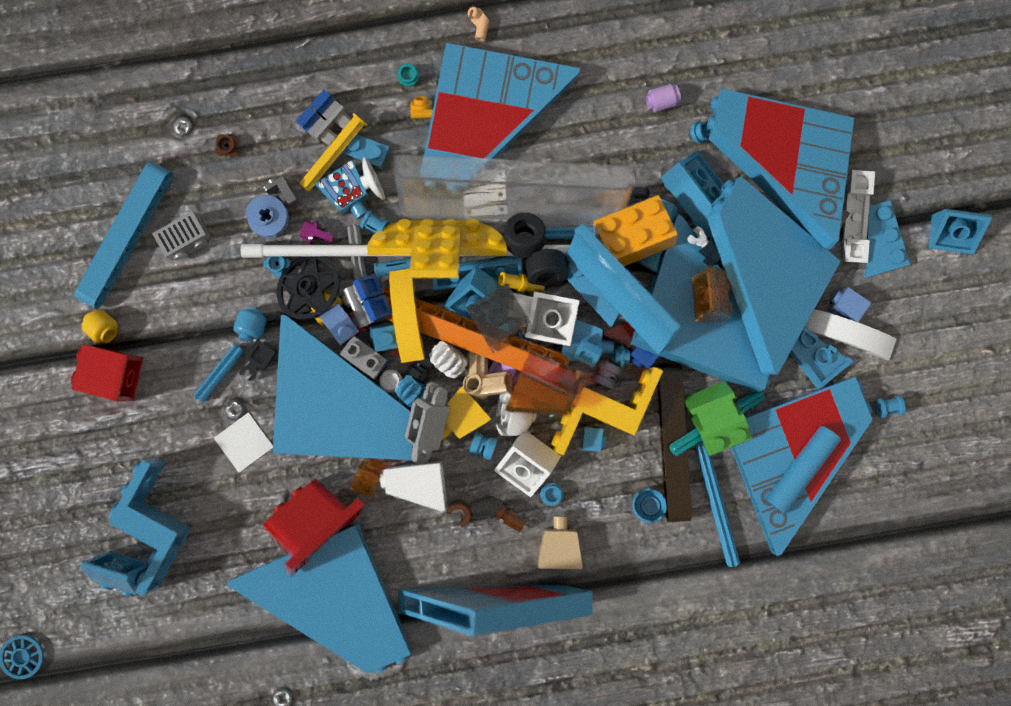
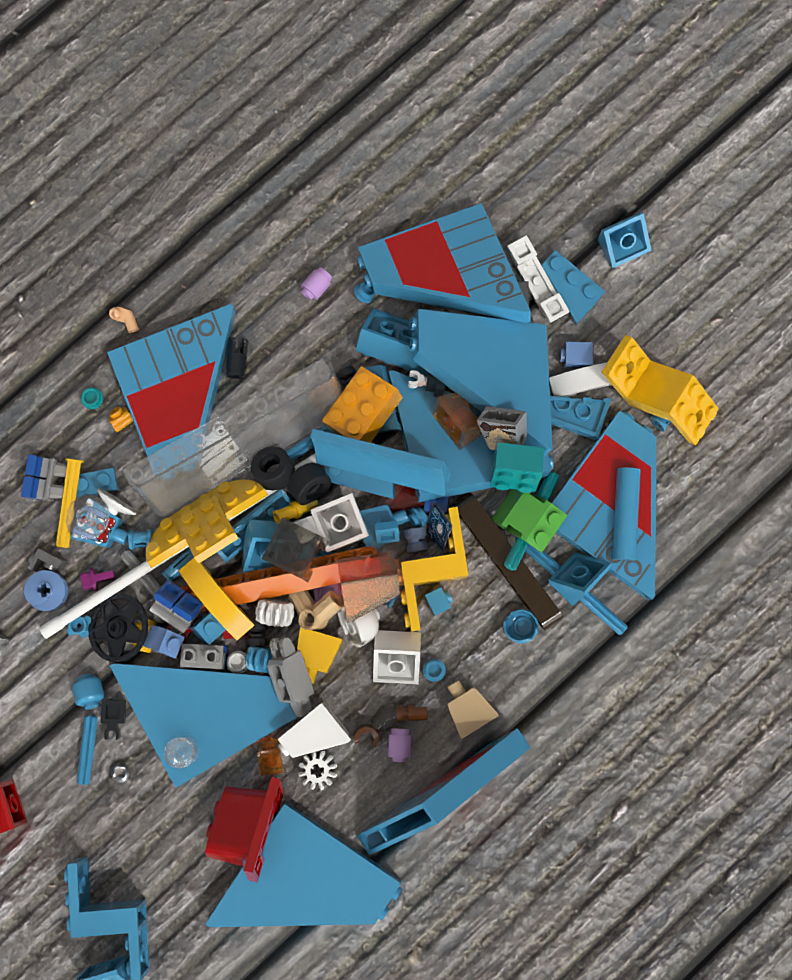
camera: 25 degrees left, 5 degrees down
white sticker [214,412,273,472] -> none
dark azure wheel [469,432,498,460] -> none
none -> clear dish [66,495,109,540]
none -> clear wheel [164,735,200,768]
none -> black hinge [225,337,248,379]
none -> white gear [298,750,337,790]
none -> lavender brick [388,728,412,762]
none -> sticker [426,502,453,556]
none -> light grey torso [477,406,527,450]
none -> teal brick [490,442,544,493]
none -> dark azure slope [548,552,612,606]
none -> yellow bracket [601,335,719,445]

